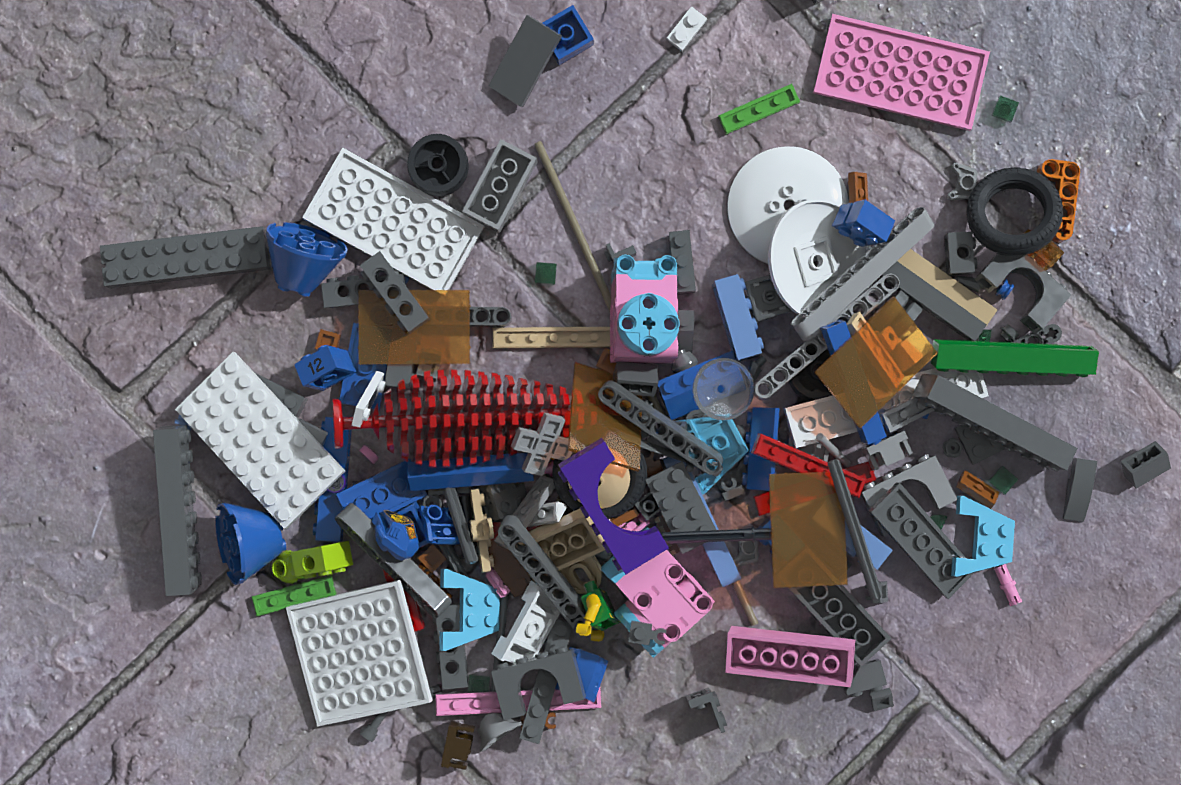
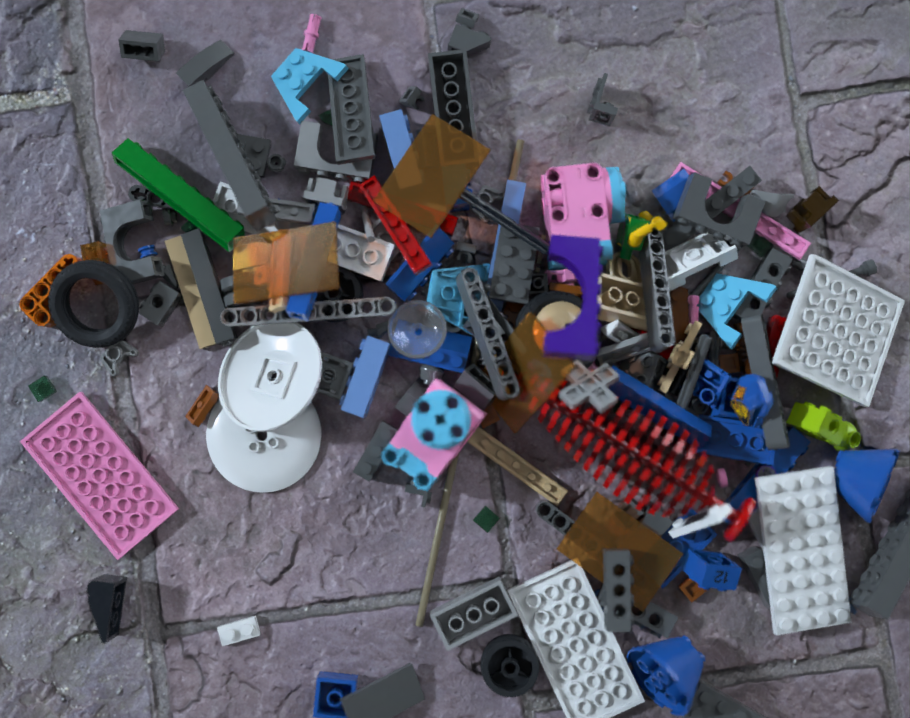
camera: 145 degrees left, 0 degrees up
bright green tile [252,575,337,616] -> none
dark grey plate [628,620,667,645] -> none
bright green tile [718,84,800,135] -> none
bright pink brick [725,626,855,687] -> none
light grey beam [791,207,934,341] -> none
dark grey axle [828,459,883,600] -> none
blue piece [832,200,895,247] -> none
dark orange plate [956,470,999,509] -> none
clear green plate [988,466,1019,495] -> none

